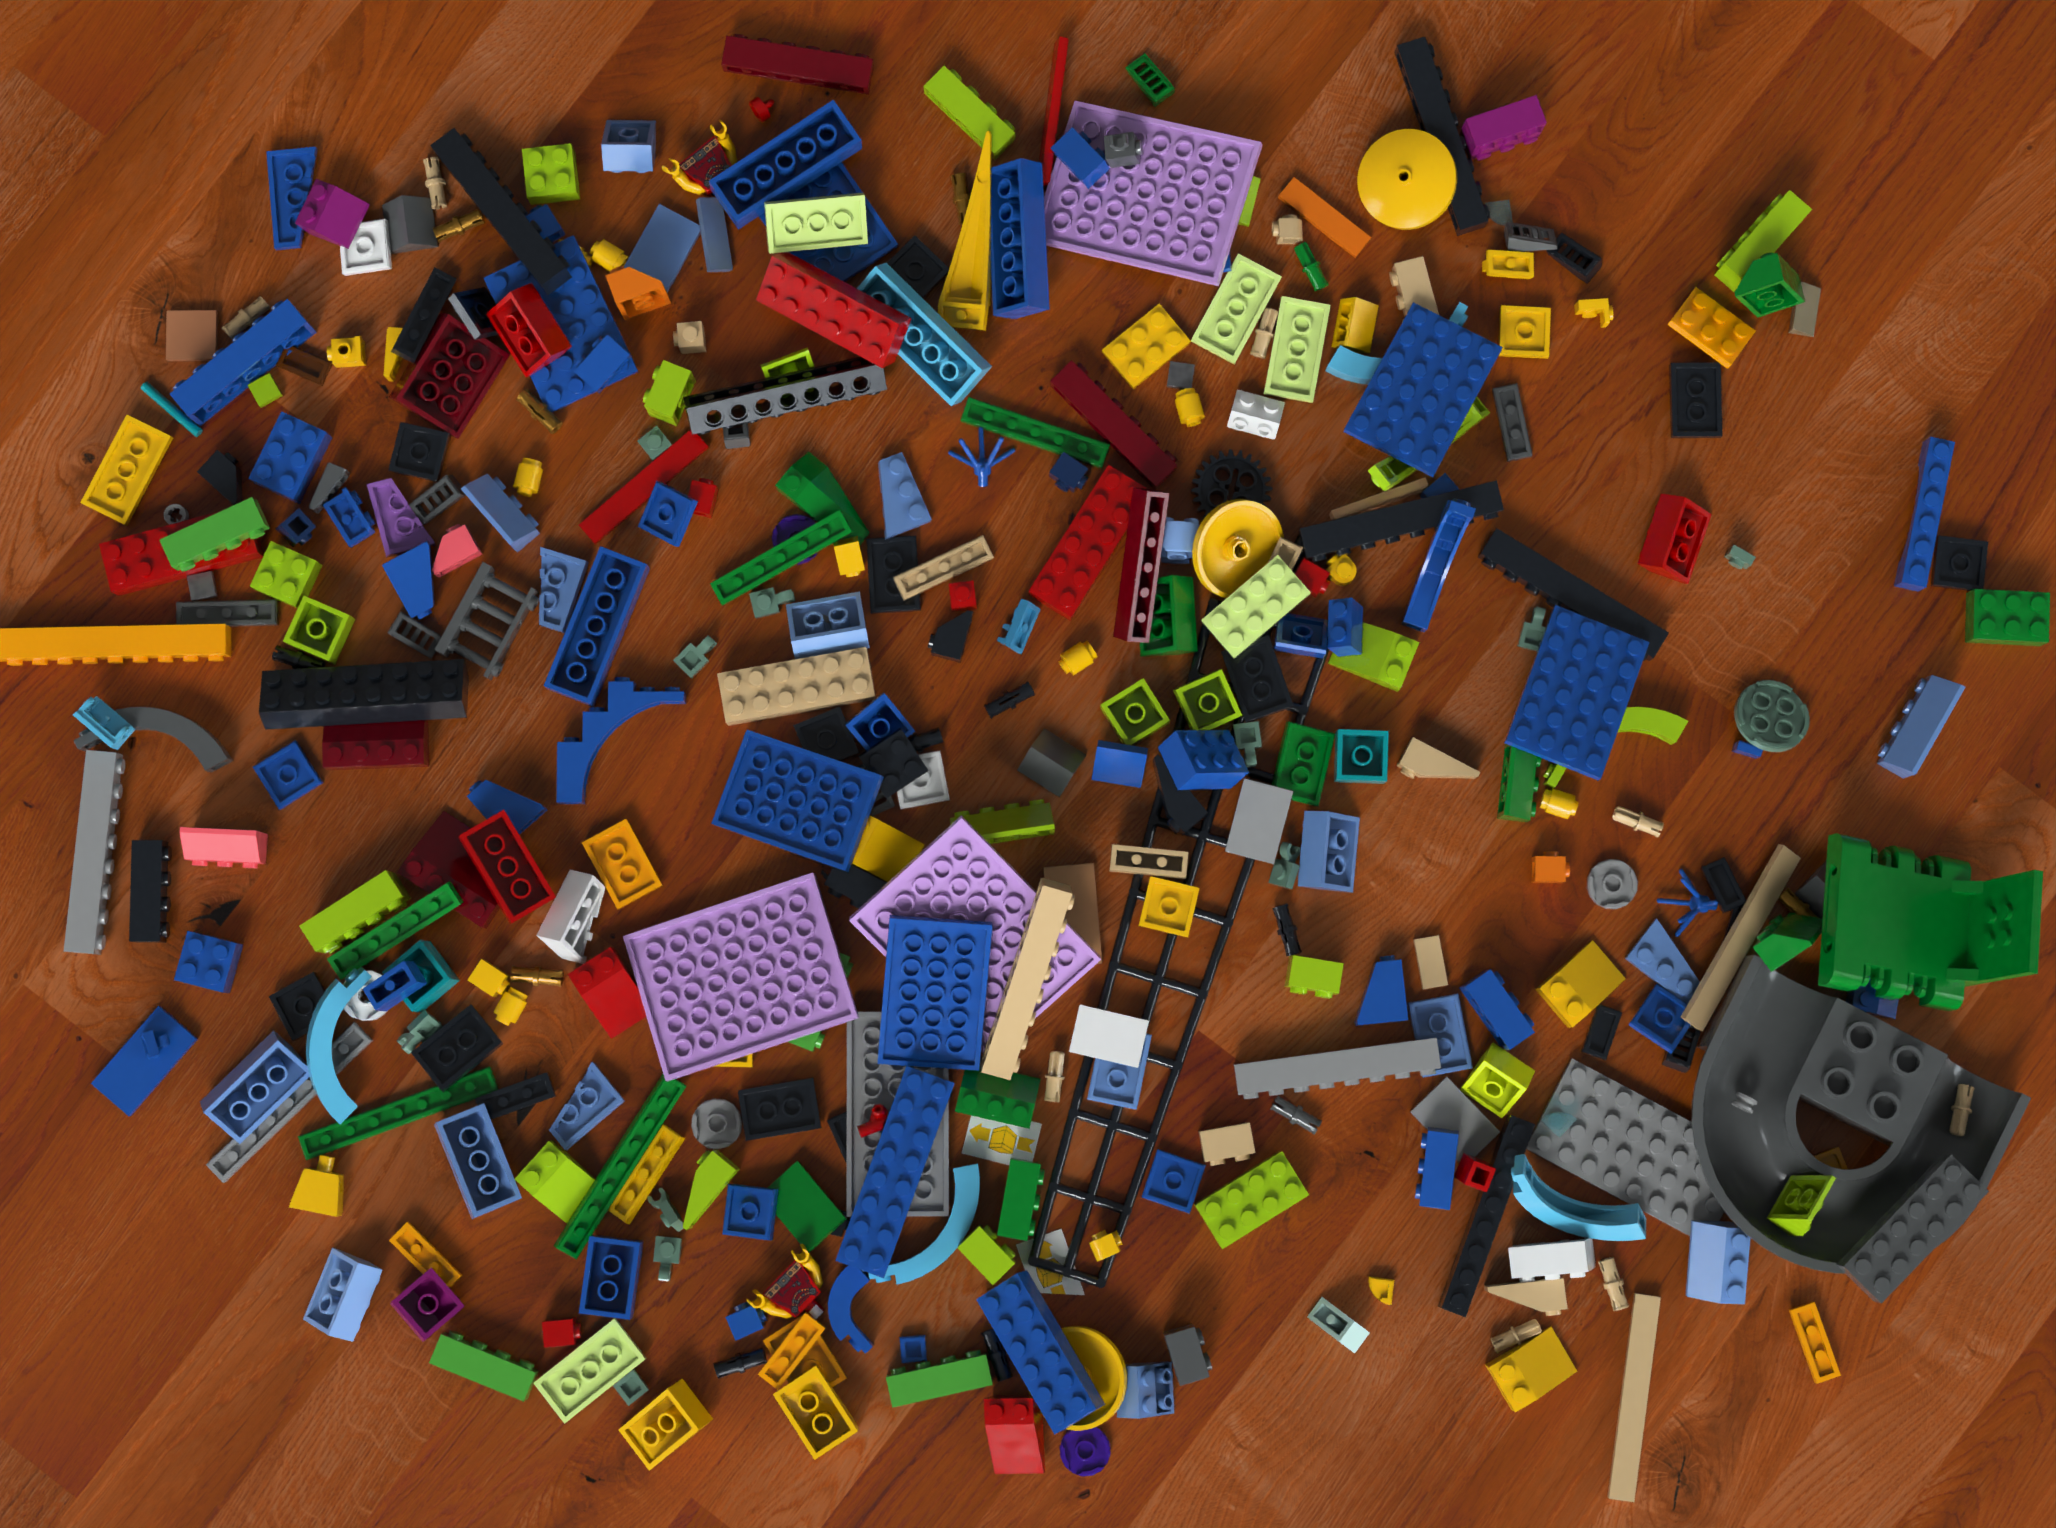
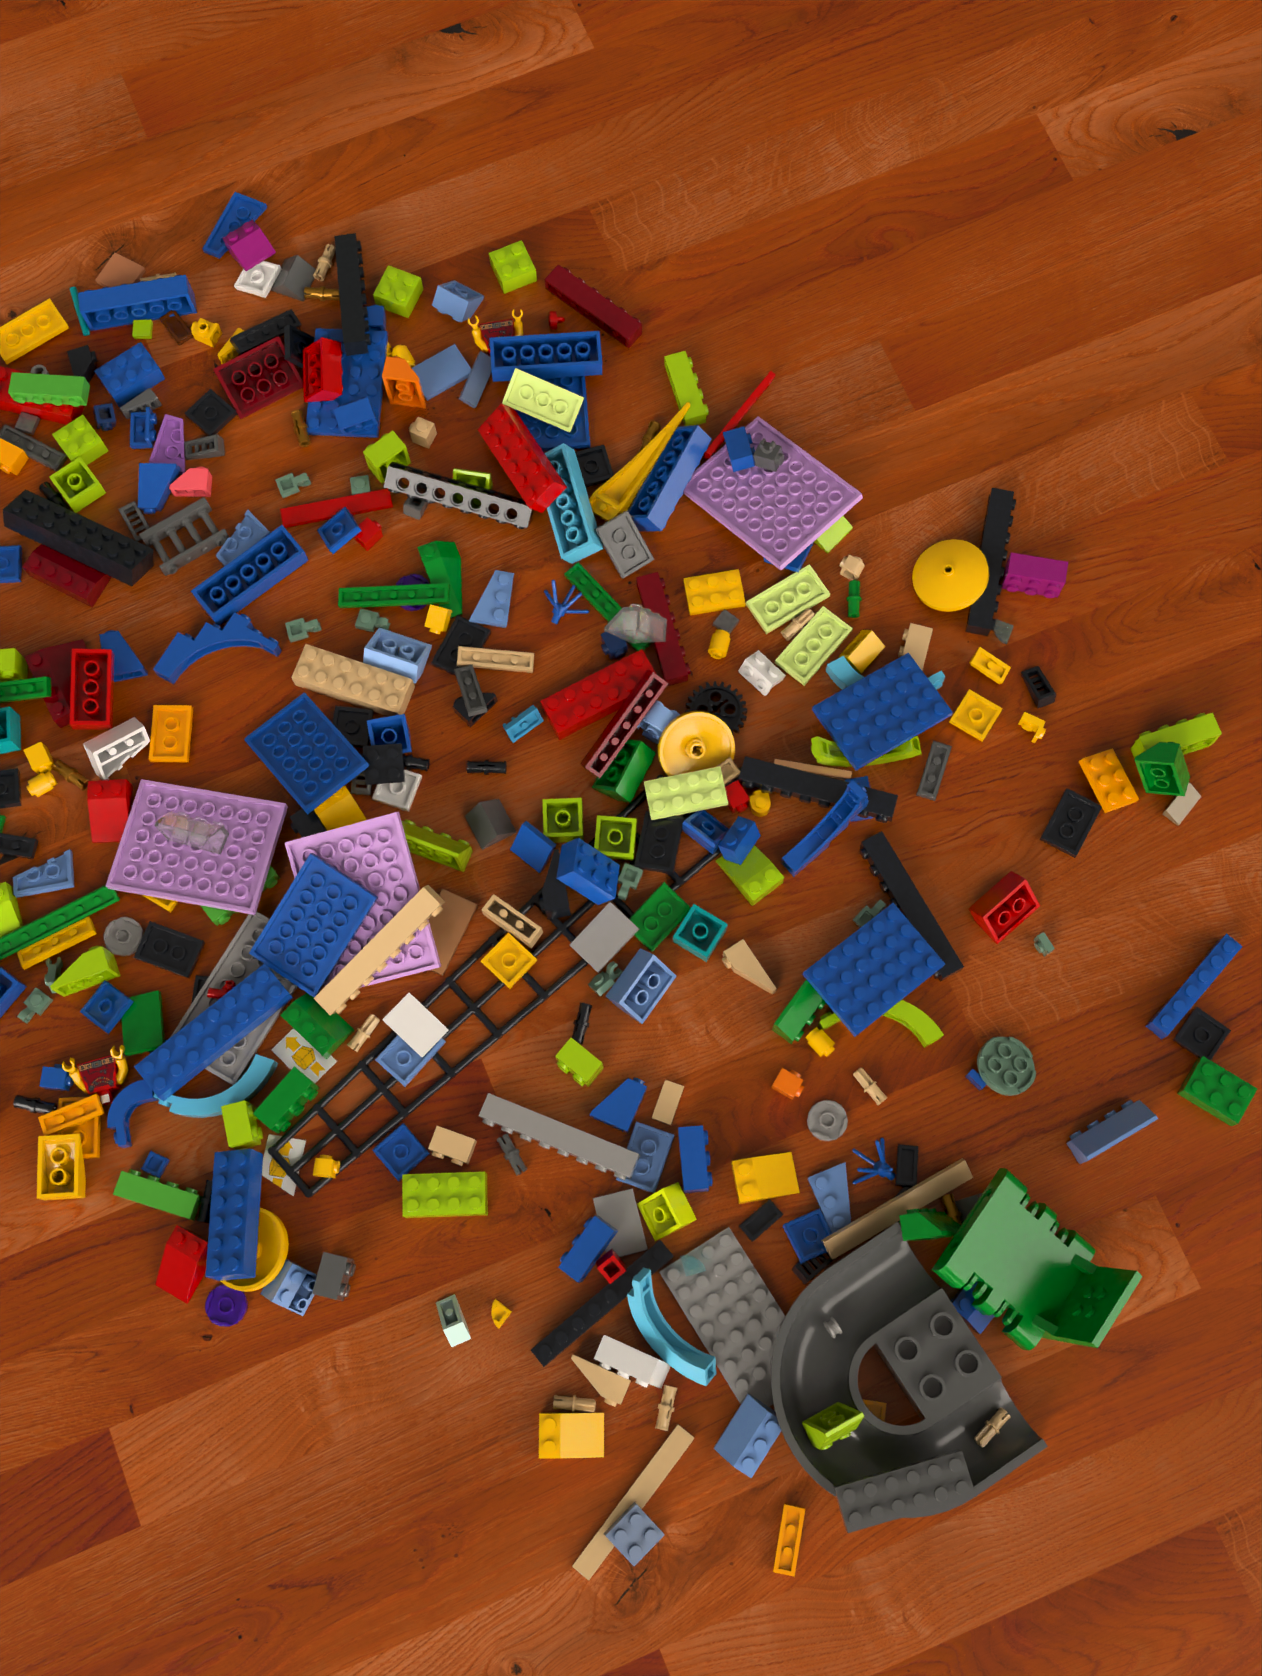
camera: 35 degrees right, 10 degrees down
medium blue slope [461,474,540,553] -> none
yellow brick [513,458,543,497] -> none
red brick [948,580,977,612] -> none
yellow brick [1059,640,1097,676] -> none
green slope [1125,53,1175,107] -> none
orange tile [1278,177,1372,258] -> none
dark grey slope [1504,223,1557,252] -> none
none -> clear slope [154,812,229,855]
none -> sand green plate [275,473,311,498]
none -> dark grey tile [454,664,487,717]
none -> lime brick [489,240,537,294]
none -> tile [594,510,654,579]
none -> clear slope [604,604,667,643]
none -> sand blue plate [604,1502,665,1566]

